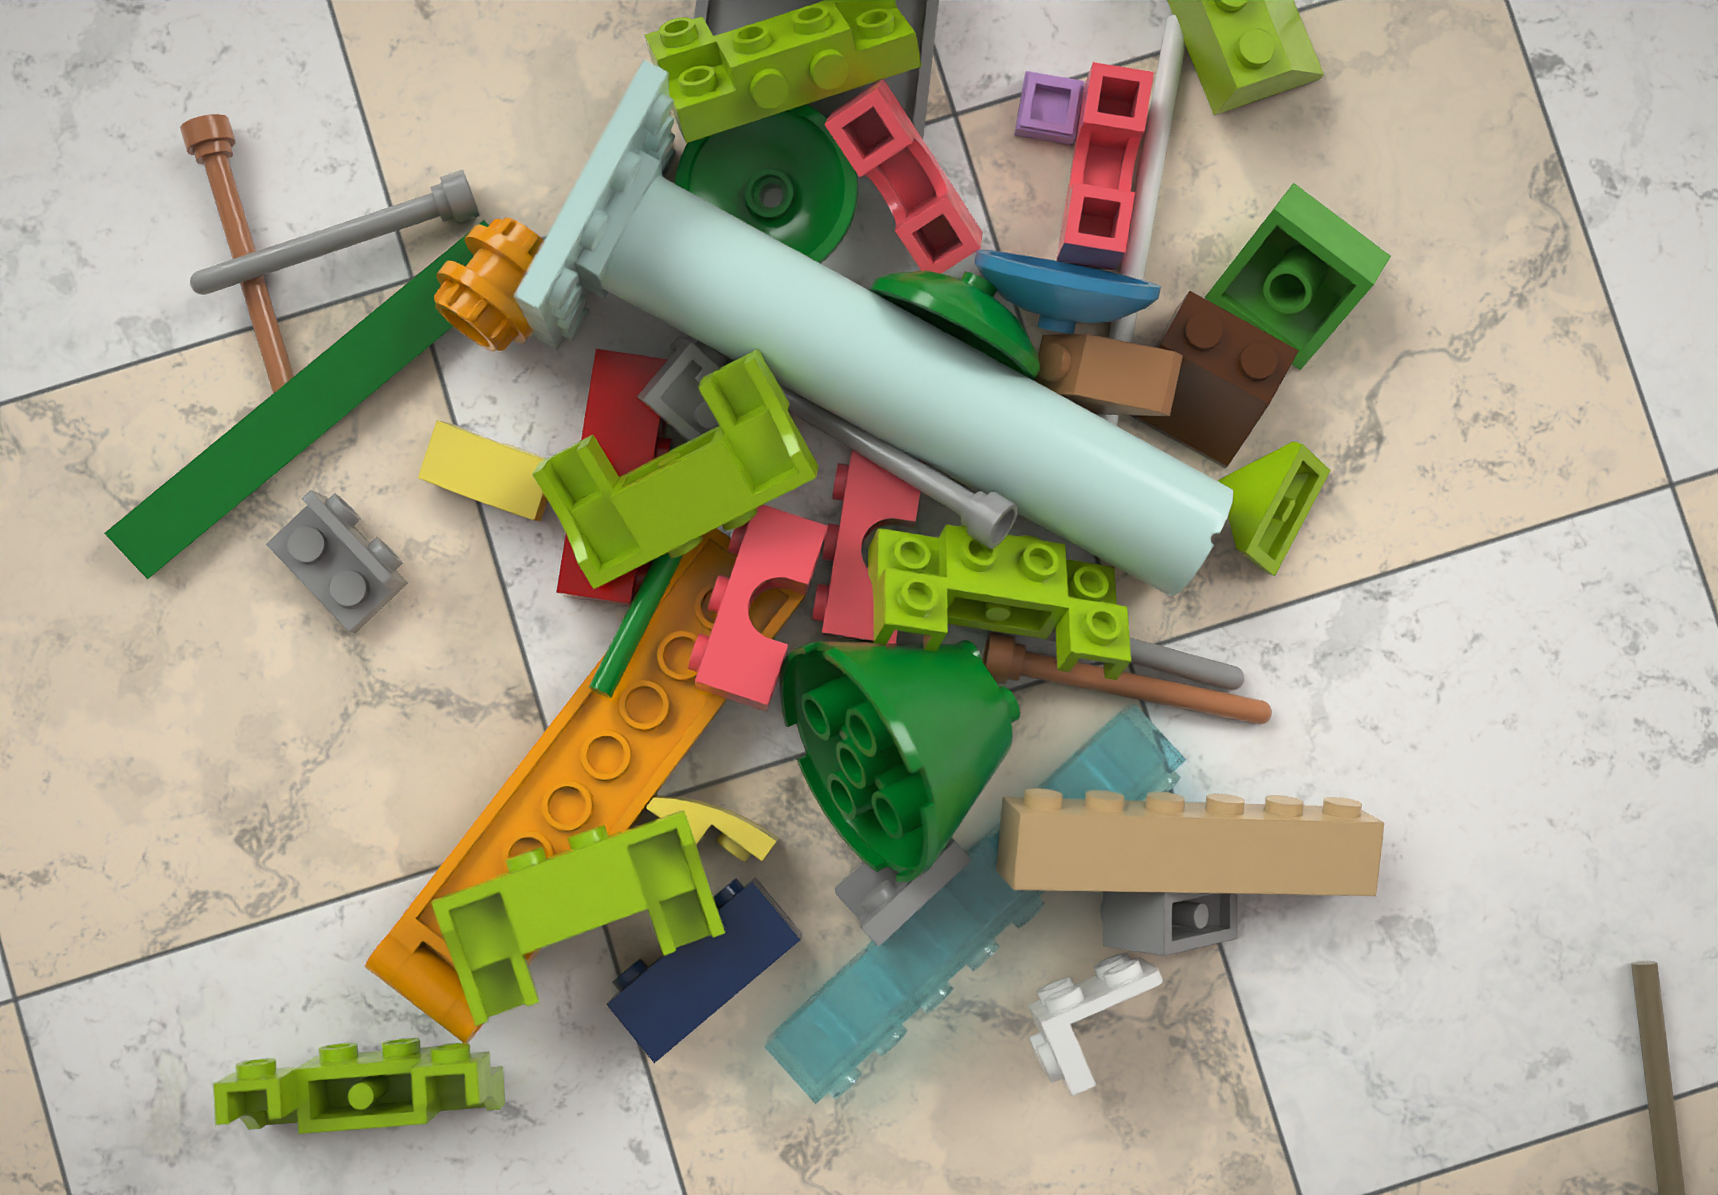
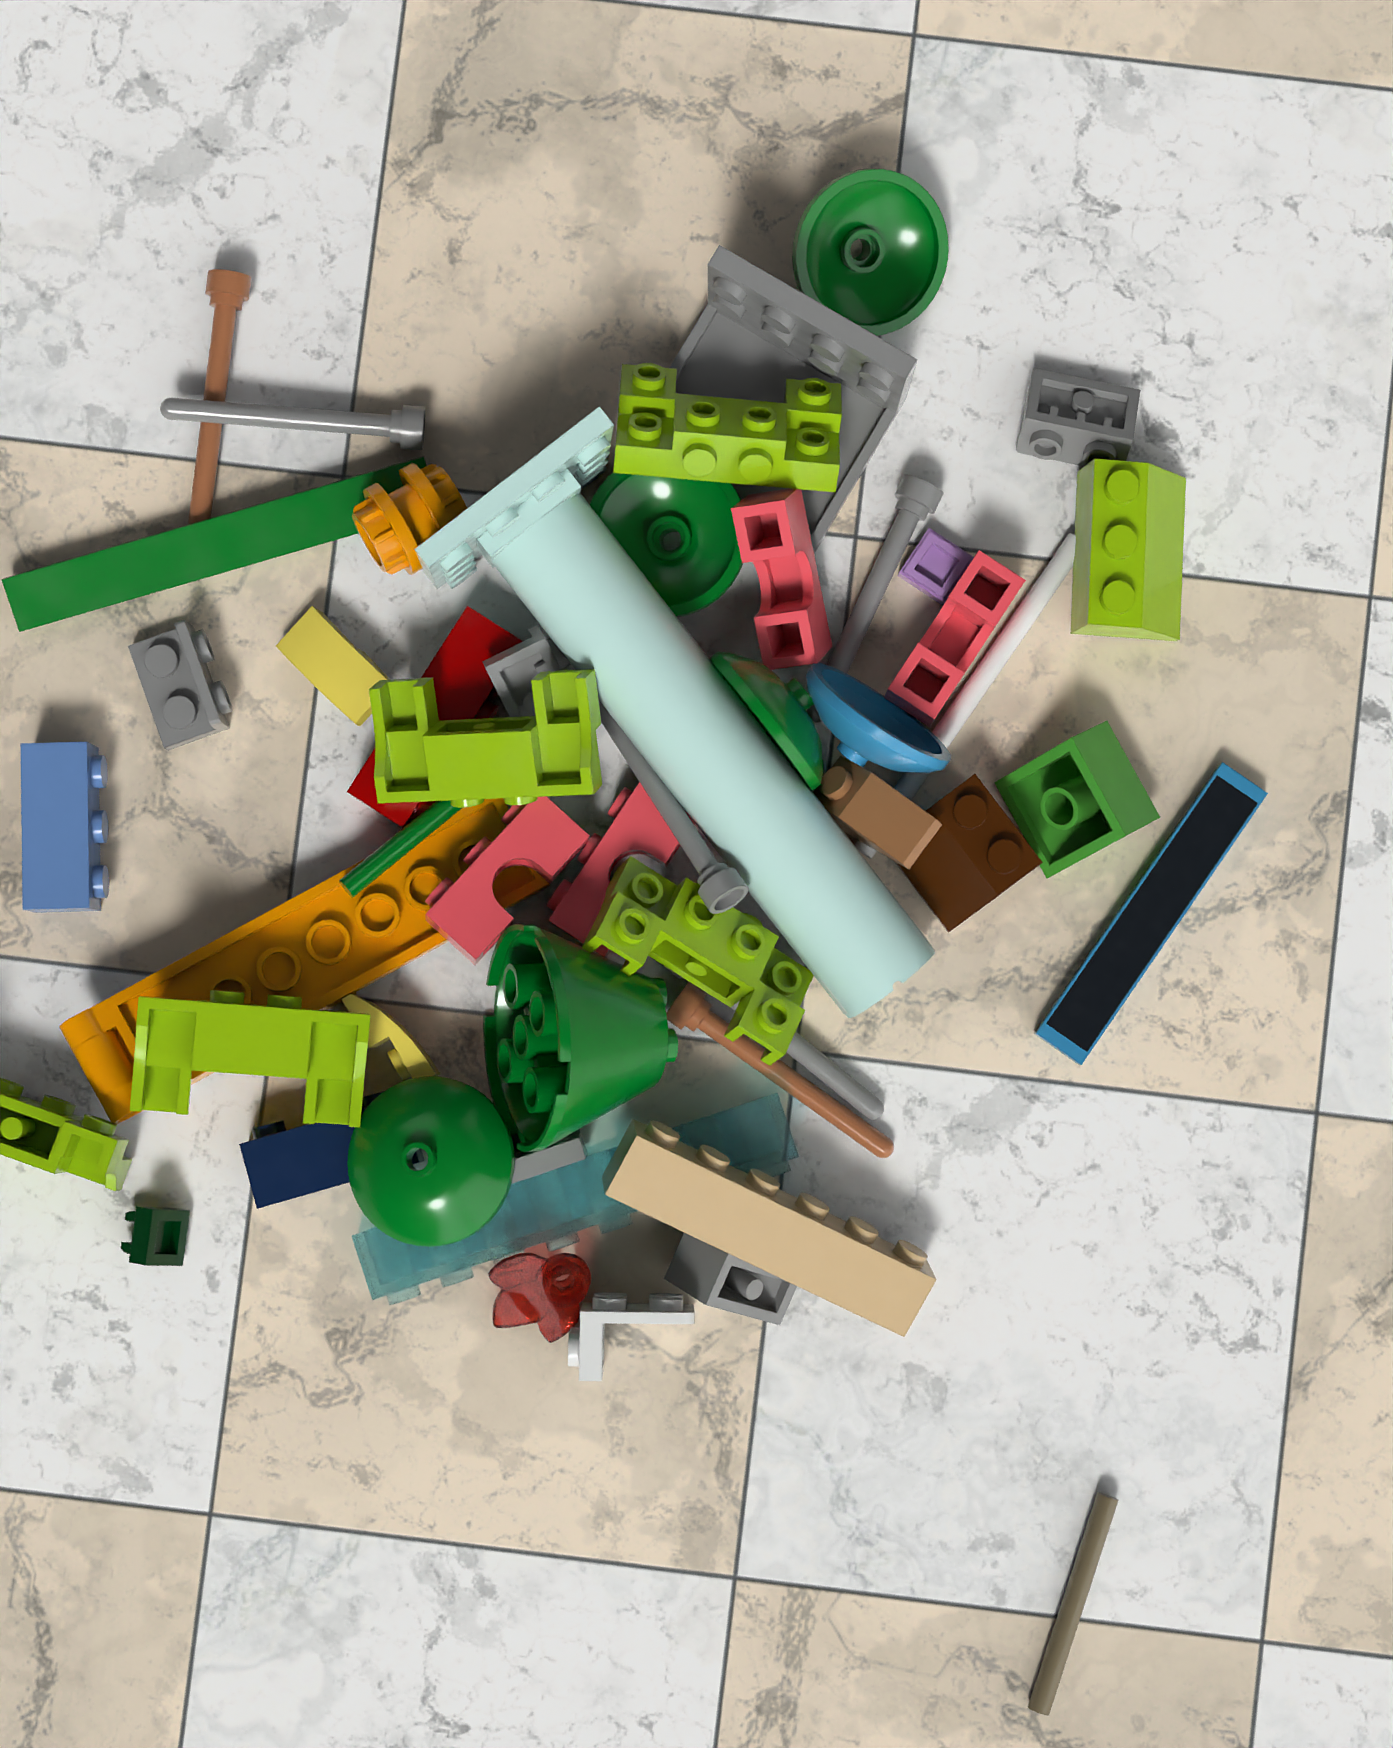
camera: 30 degrees right, 0 degrees up
lime slope [1218,441,1331,576] -> none
none -> medium blue brick [20,742,109,913]
none -> dark green tile [121,1206,190,1266]
none -> green dish [347,1076,515,1247]
none -> clear red plate [488,1252,591,1343]
none -> light grey piece [806,474,944,722]
none -> black tile [1034,762,1268,1065]

